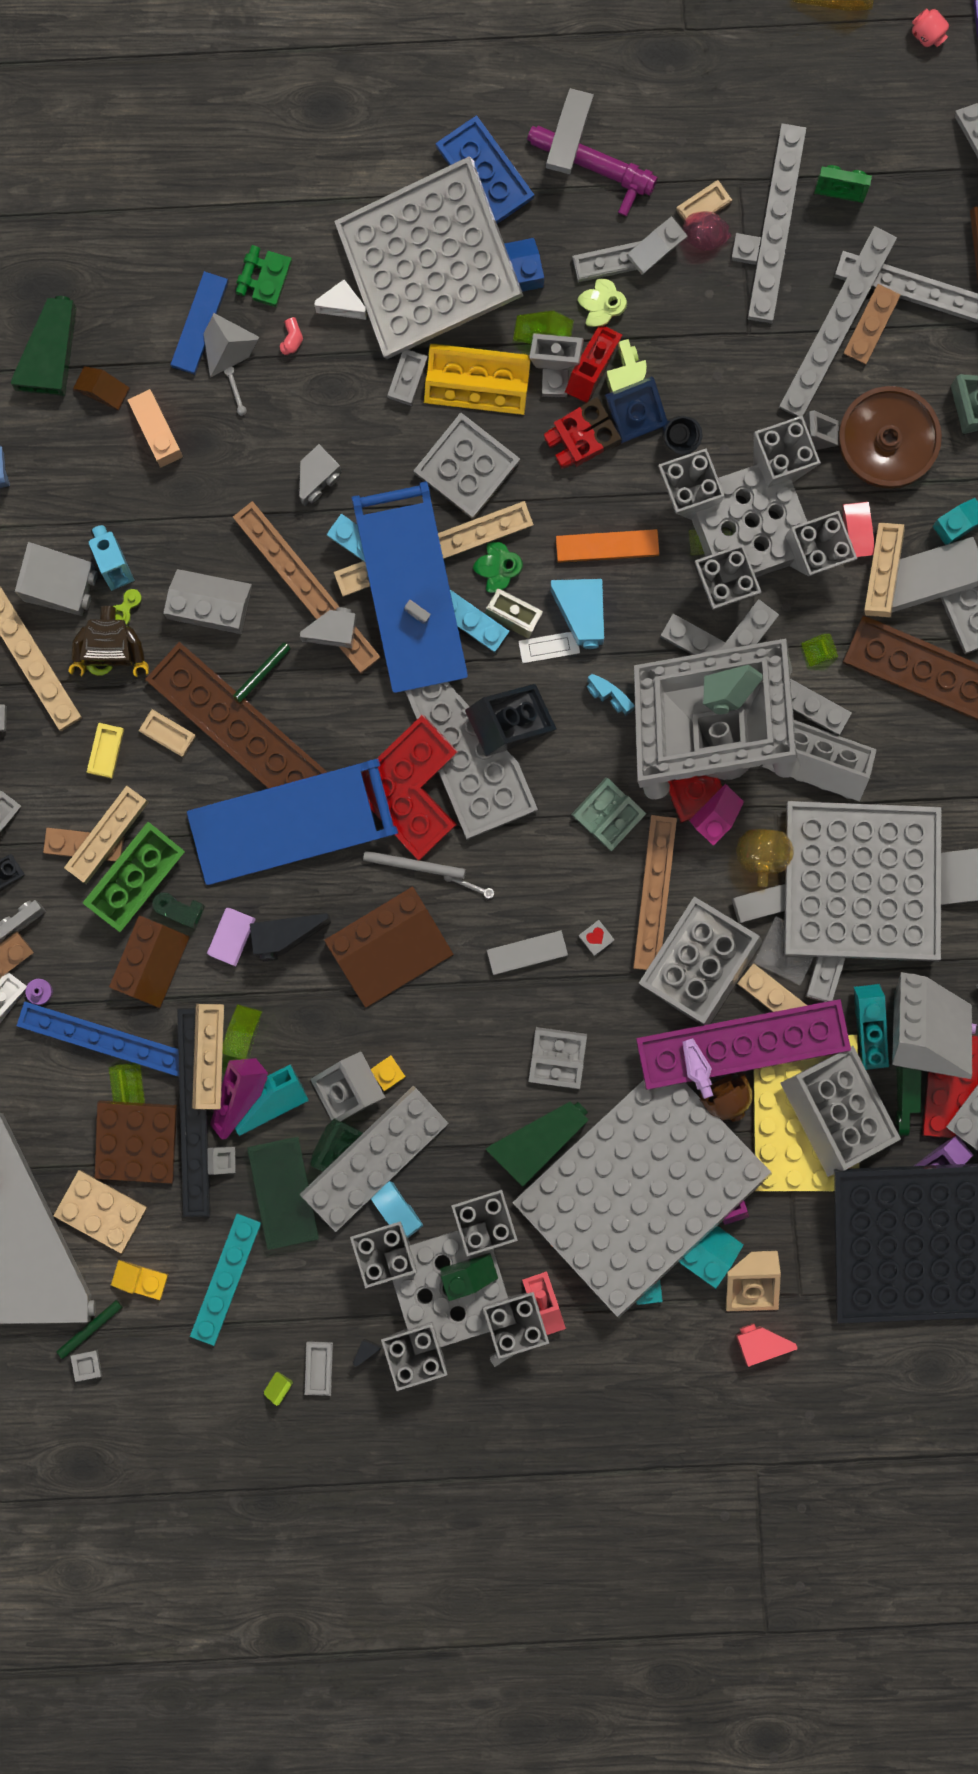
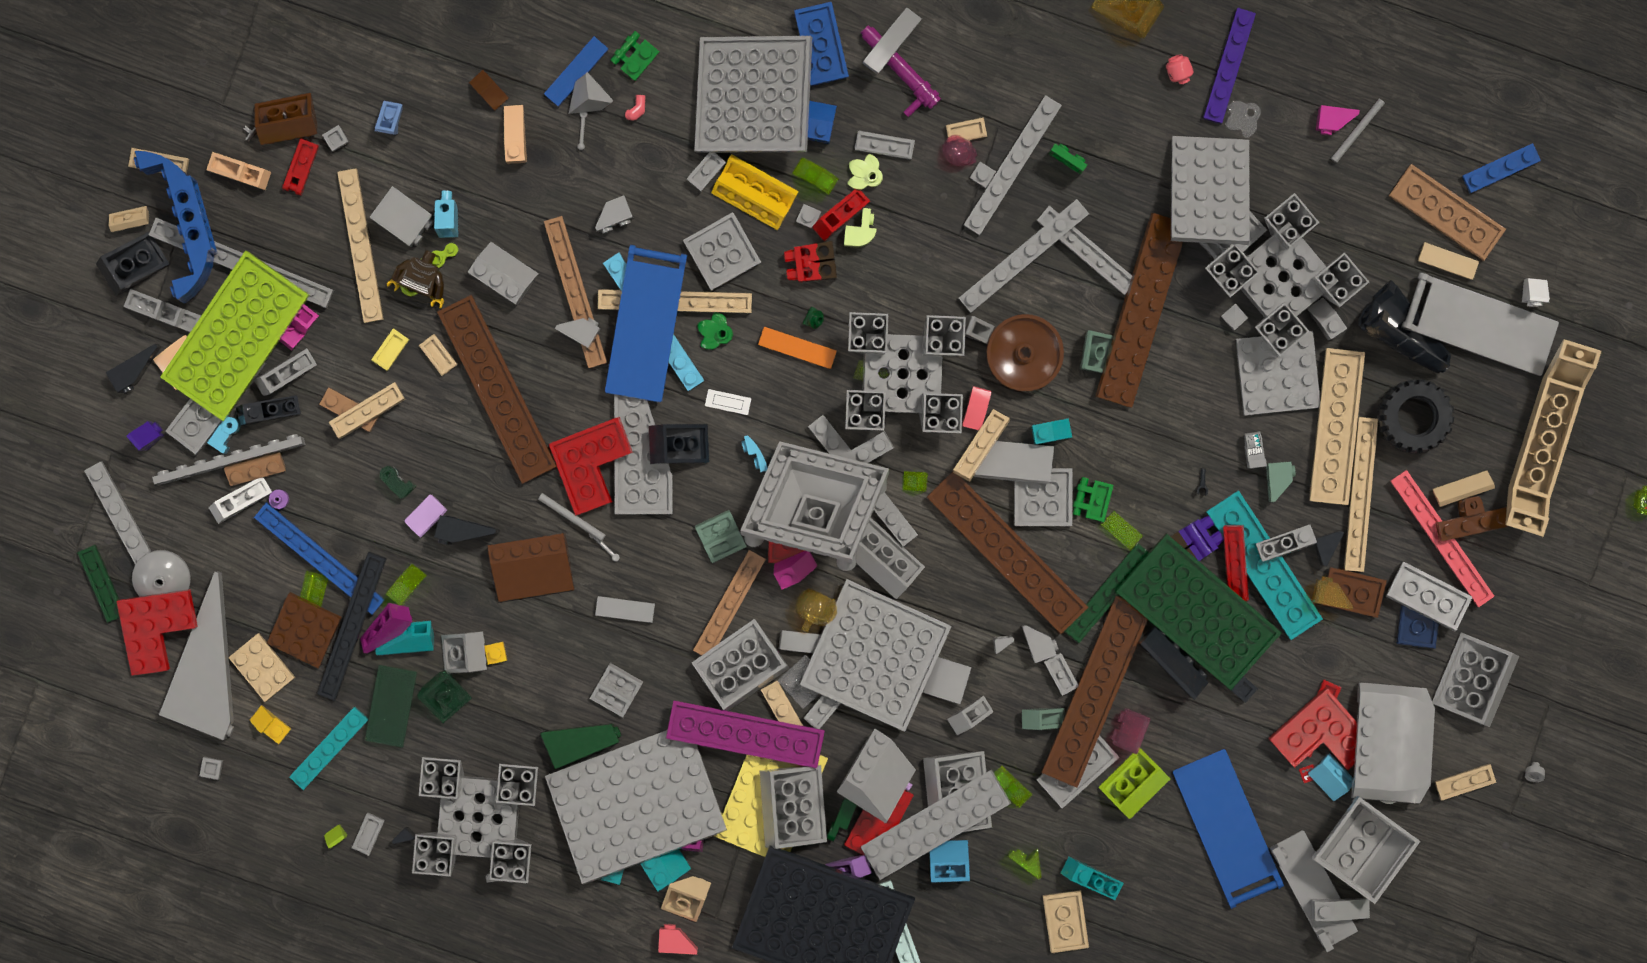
camera: 15 degrees right, 5 degrees up
dark green slope [11,296,77,396] -> none
dark green bar [56,1300,123,1359] -> none
bright green slope [83,822,185,932] -> none
reddish brown slope [109,915,190,1008] -> none
blue flag [187,759,398,885] -> none
tan plate [192,1004,224,1109] -> none
light grey plate [207,1147,235,1174] -> none
dark green bar [233,642,291,703] -> none
light grey plate [300,1086,449,1232] -> none
white slope [315,280,367,320] -> none
medium azure slope [371,1181,424,1238] -> none
light grey tile [404,600,431,624] -> none
dark green slope [440,1253,498,1301] -> none
olive slope [485,588,543,639] -> none
coral slope [522,1271,566,1335] -> none
light grey slope [529,333,584,370] -> none
medium azure slope [551,579,604,649] -> none
light grey tile [579,920,614,956] -> none
dark blue tile [605,376,667,443] -> none
light grey slope [626,216,687,275] -> none
black helmet [662,415,703,455] -> none
lavender piece [683,1038,713,1099] -> none
reddish brown cylinder [699,1073,752,1122] -> none
sand green slope [703,664,763,714] -> none
medium nougat plate [843,284,901,365] -> none
teal slope [854,984,889,1070] -> none
none -> dark green plate [802,307,824,329]

